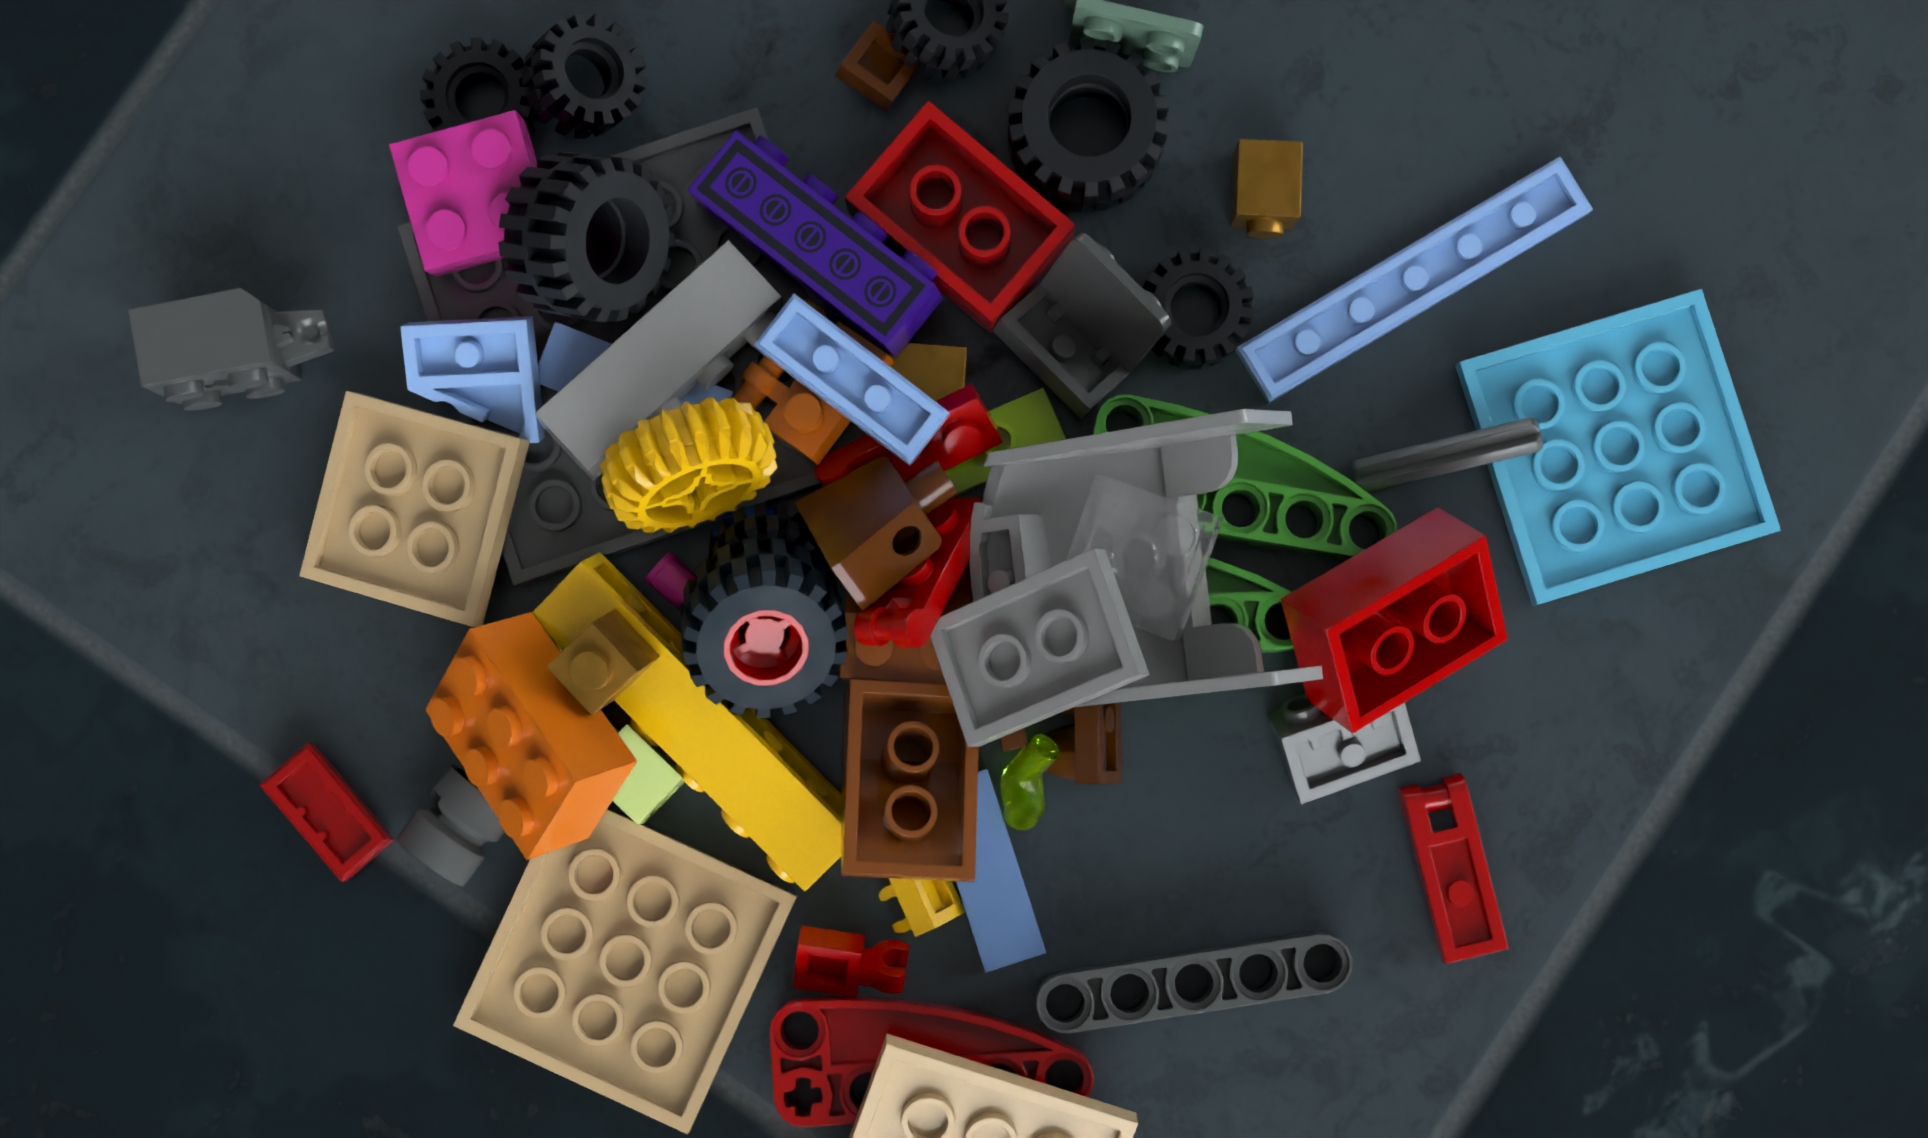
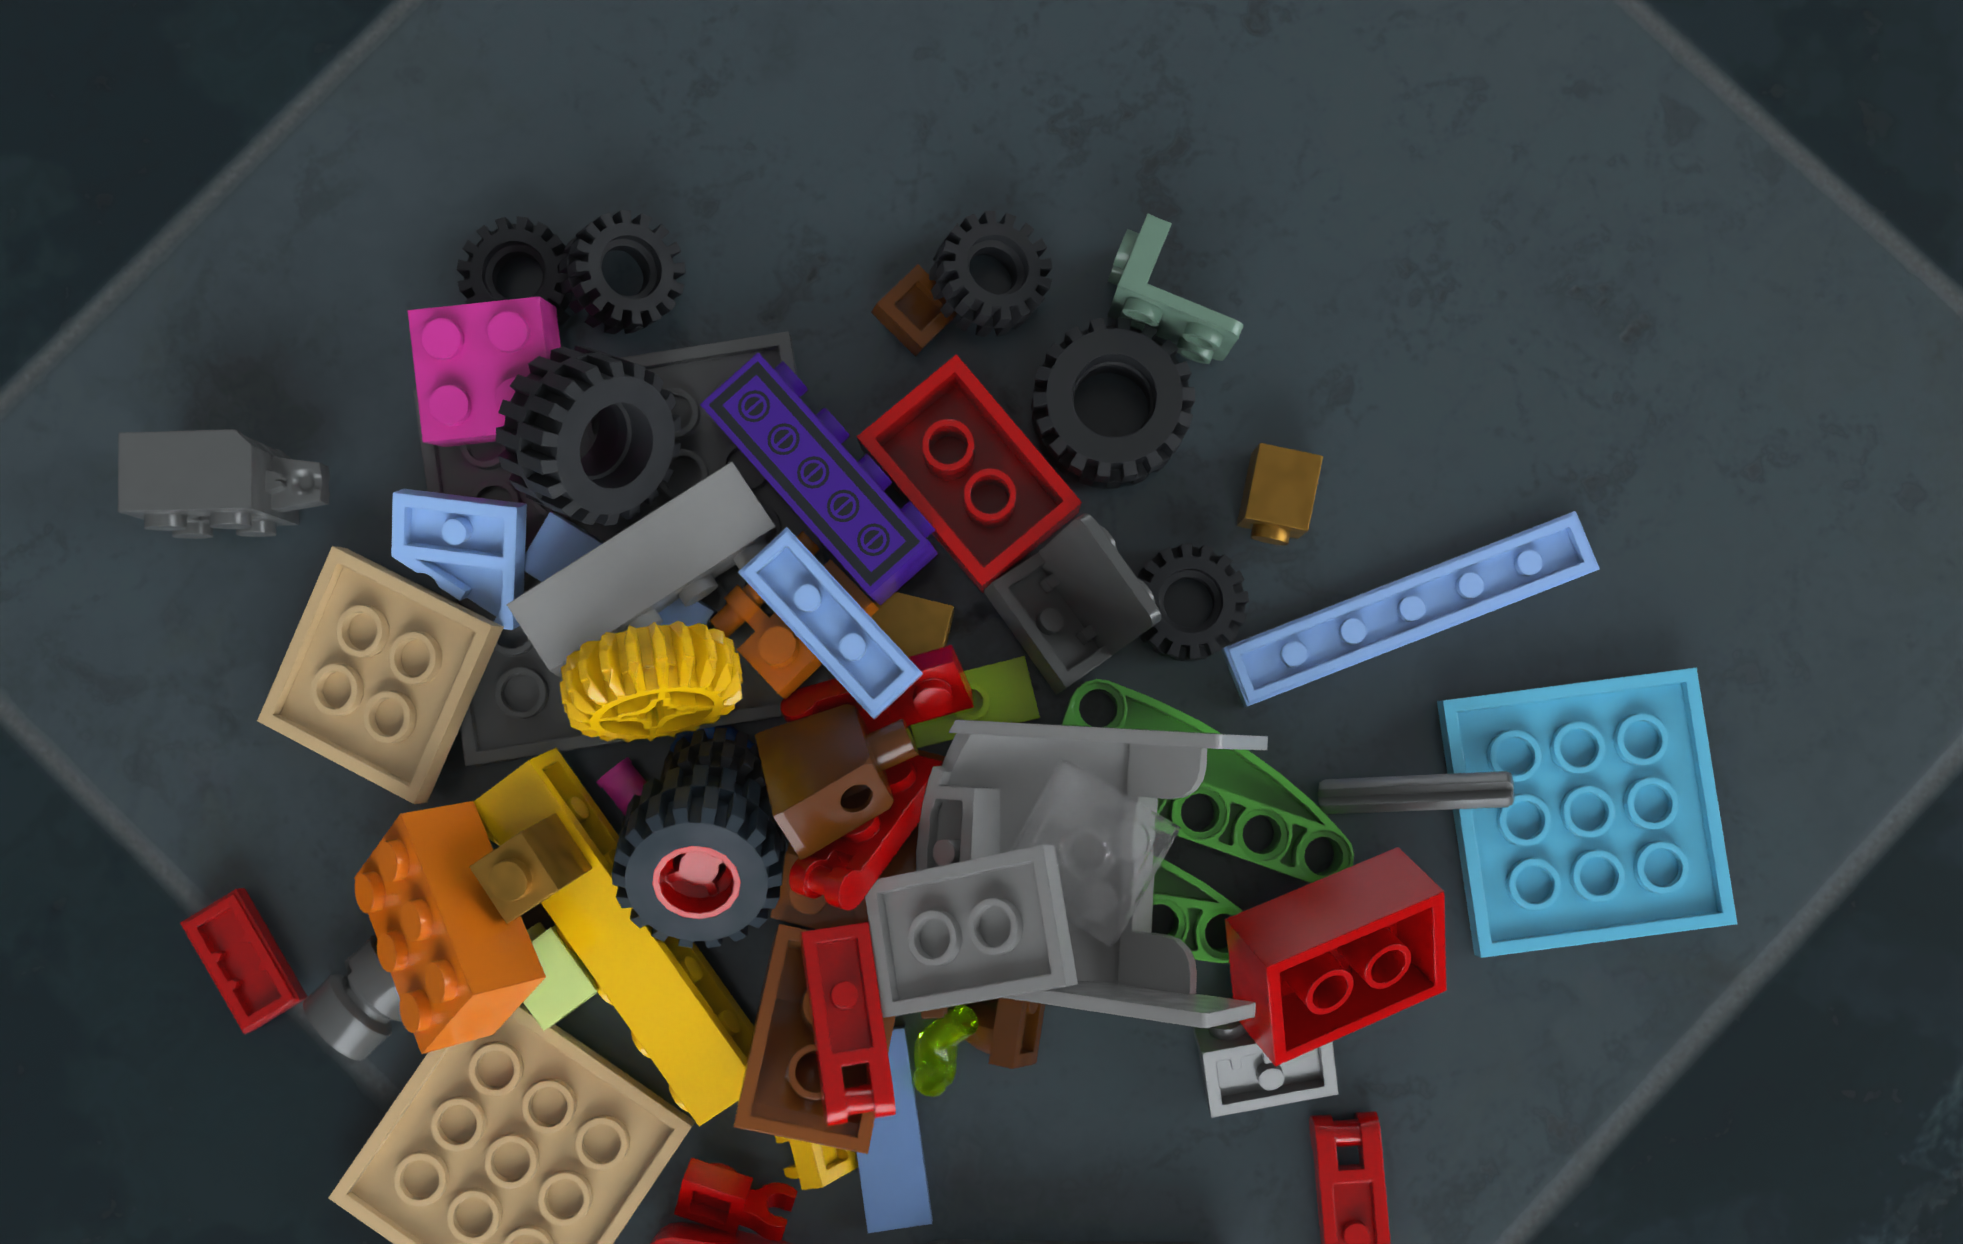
camera: 10 degrees right, 0 degrees up
none -> red plate [800,922,896,1127]

